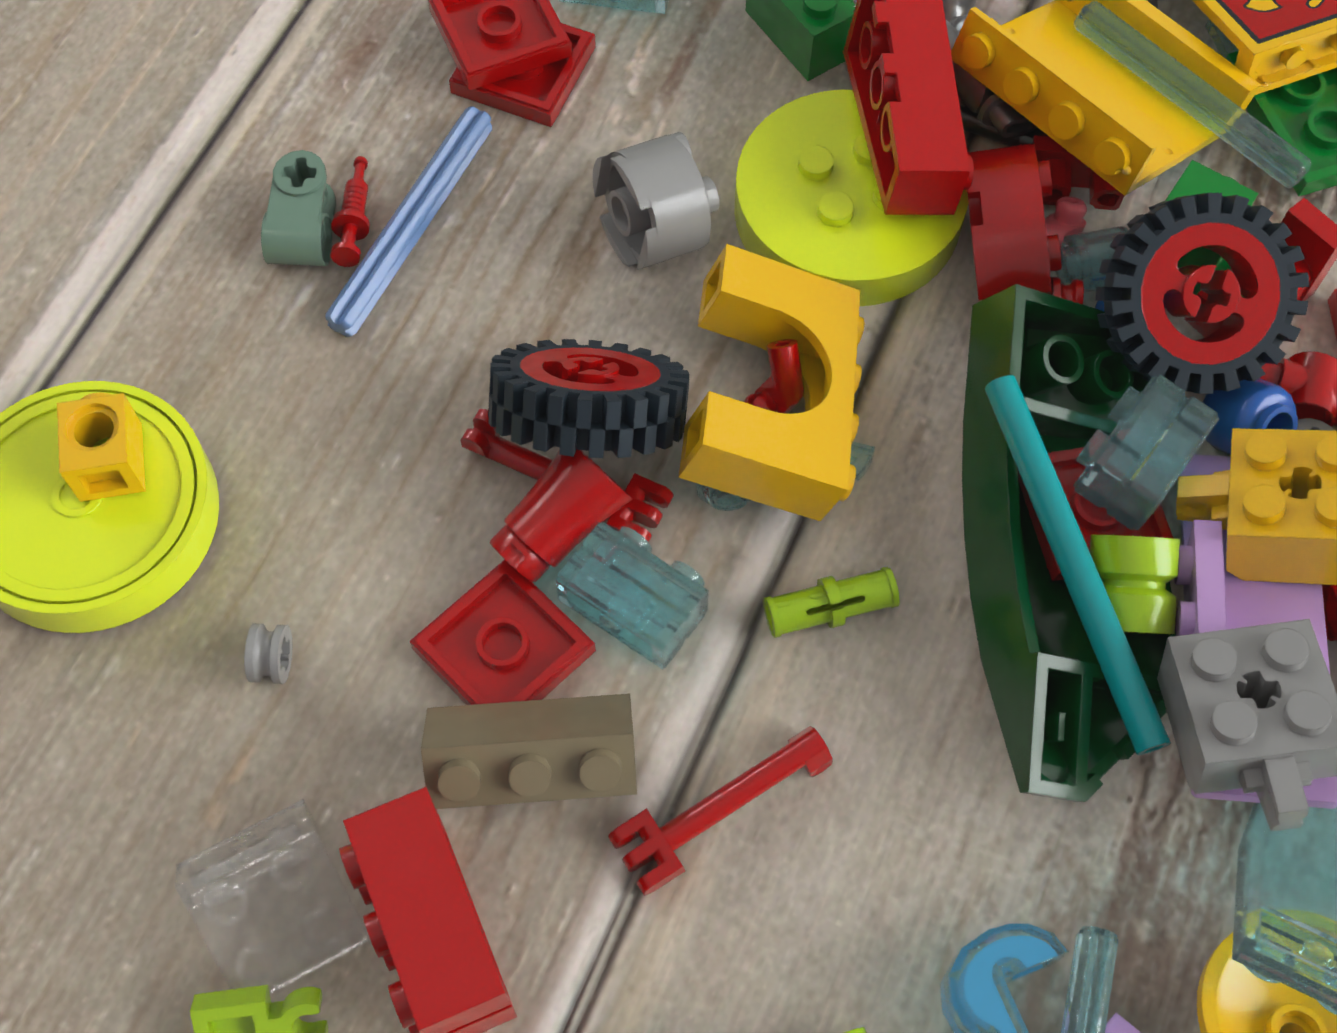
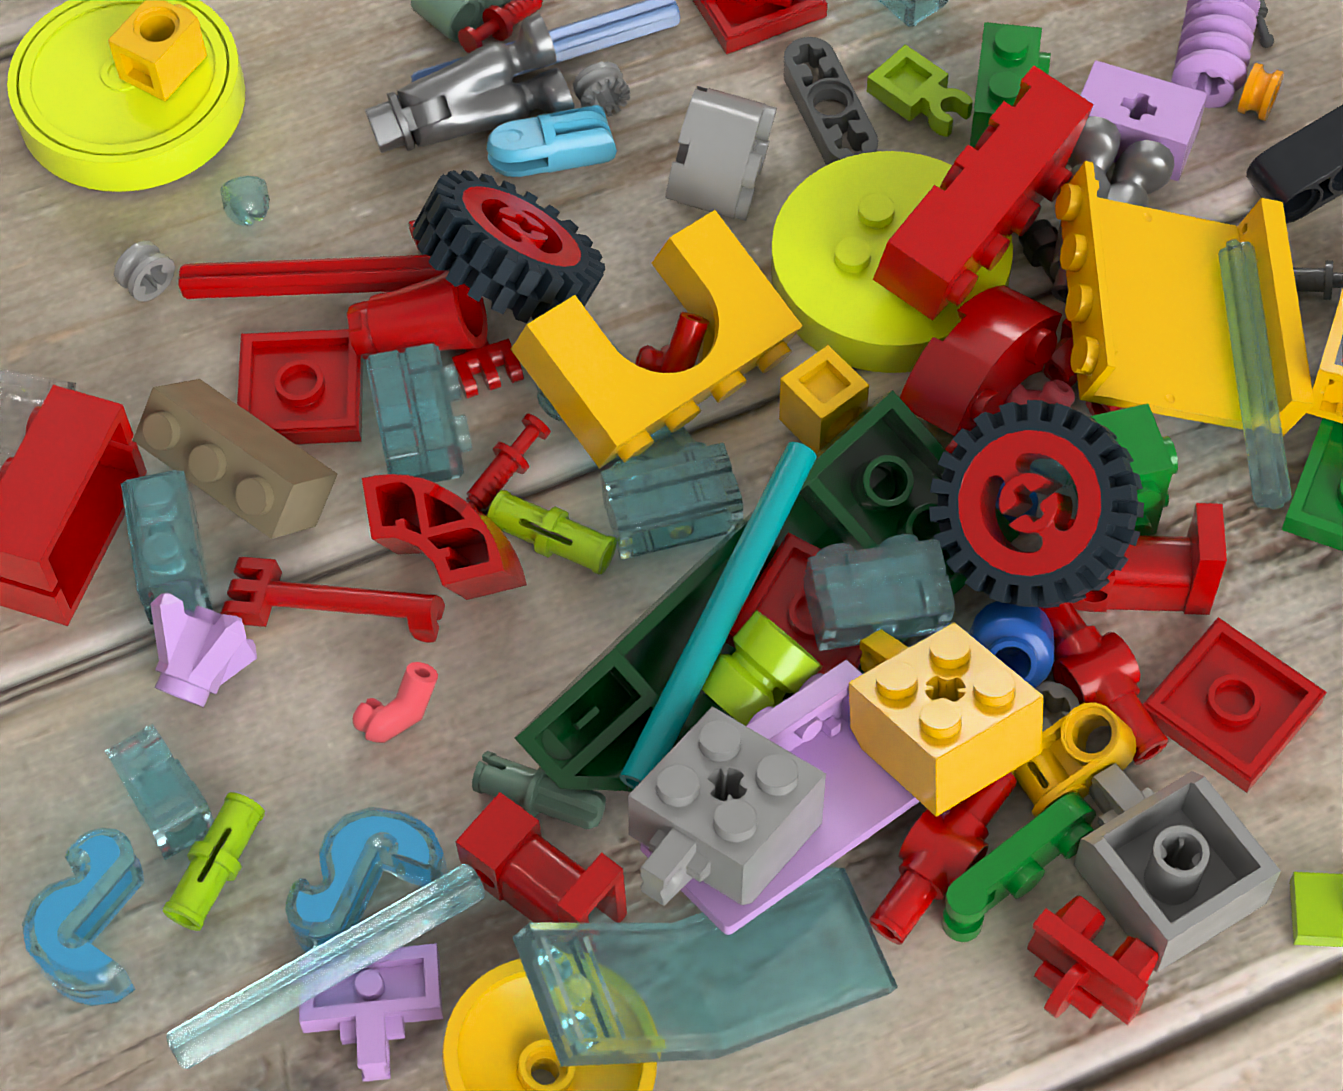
camera: 45 degrees right, 5 degrees down
none -> clear light blue brick [121,470,213,625]
none -> lavender rock [150,593,257,707]
none -> red axle [178,255,447,299]
none -> clear light blue hinge [220,176,270,226]
none -> coral arm [352,662,438,743]
none -> red brick [362,474,527,600]
none -> flat silver piece [365,13,575,153]
none -> red piece [455,792,627,963]
none -> red piece [466,413,551,510]
none -> sand green axle [472,751,606,829]
none -> medium azure arm [487,105,617,177]
none -> light grey bush [573,62,631,117]
none -> clear light blue brick [601,442,743,560]
none -> yellow brick [779,345,869,454]
none -> dark grey beam [784,37,878,166]
none -> lime plate [866,44,973,137]

